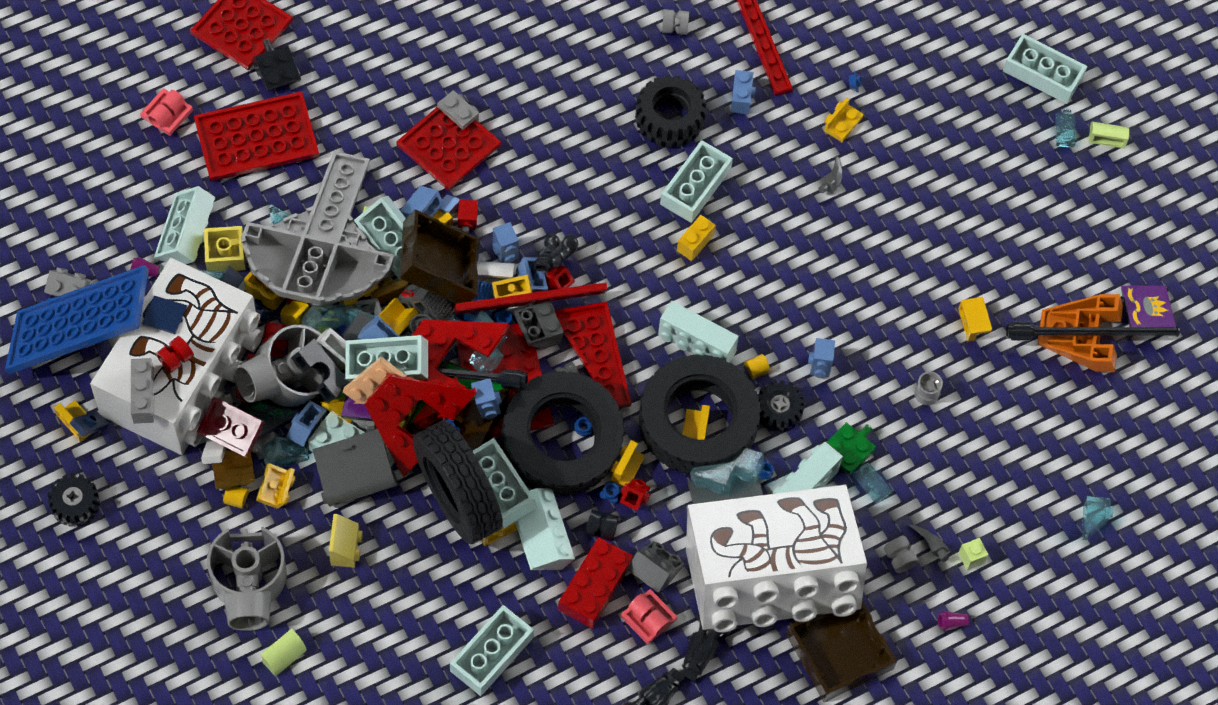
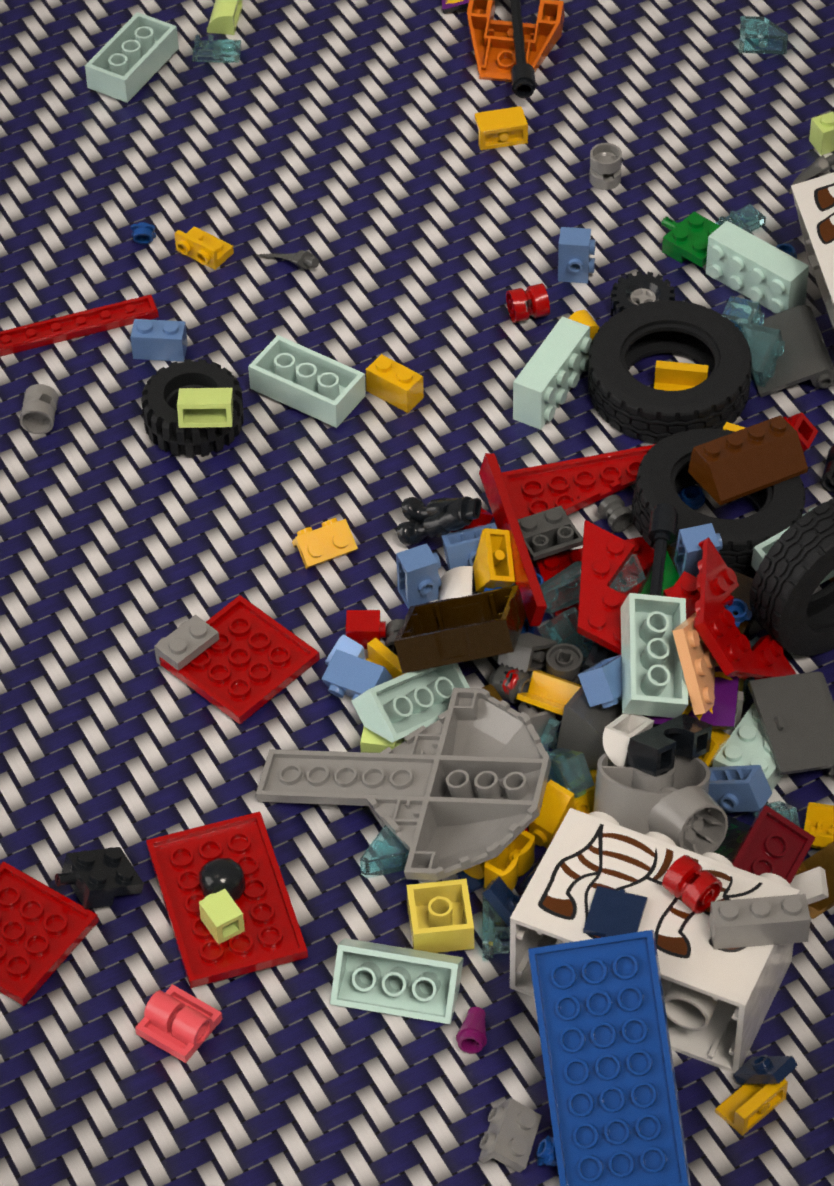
camera: 85 degrees left, 15 degrees down
none -> yellowish green brick [177,388,233,428]
none -> black hair [199,858,246,900]
none -> yellowish green brick [199,889,245,945]
none -> yellow bracket [292,518,358,569]
none -> red wheel [506,283,550,323]
none -> reddish brown slope [688,415,808,505]

